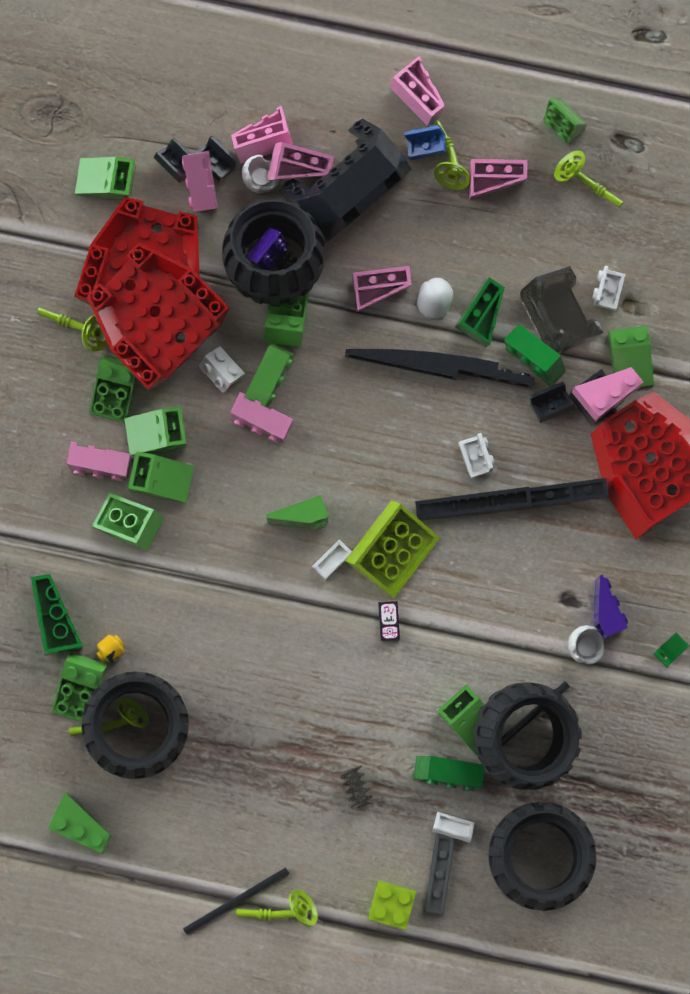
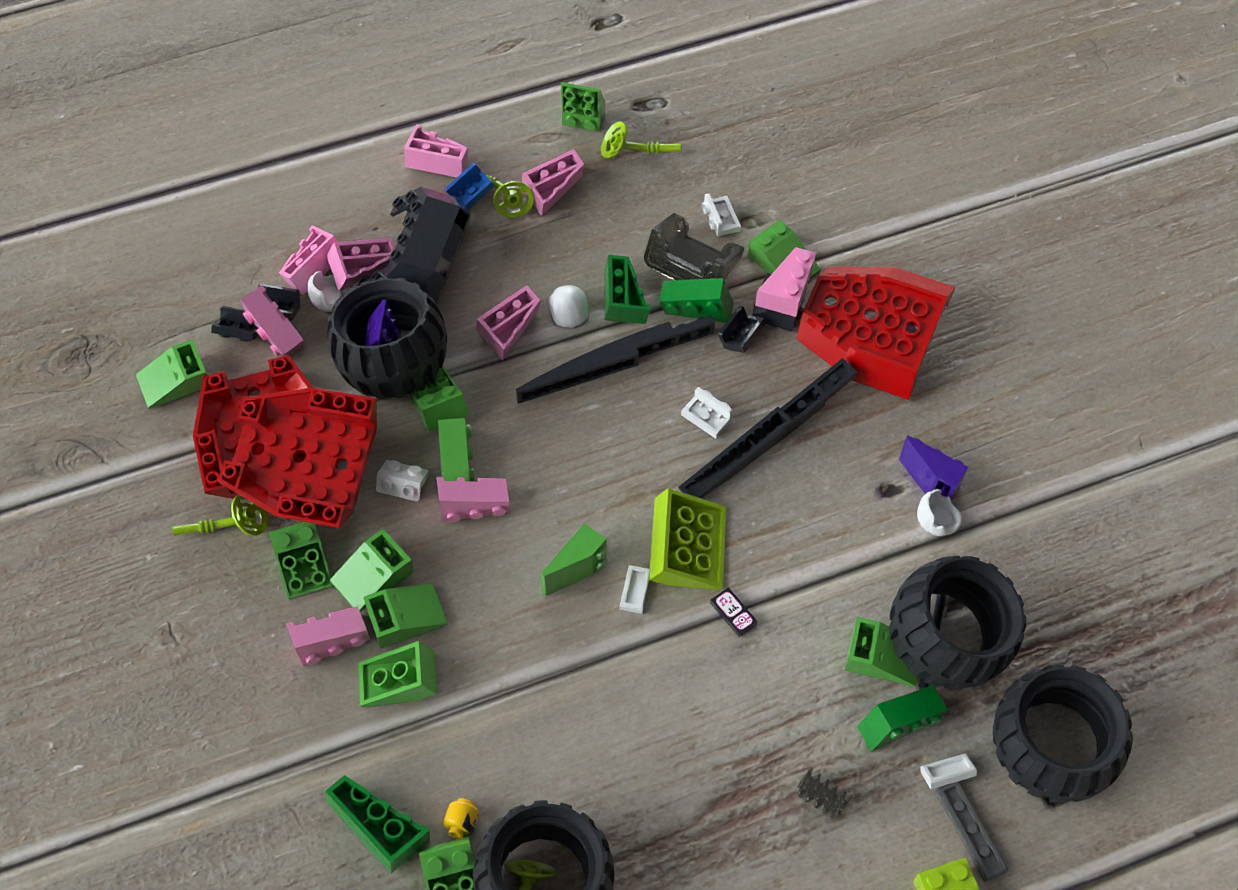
camera: 30 degrees left, 20 degrees down
green bracket [654,632,690,668] -> none

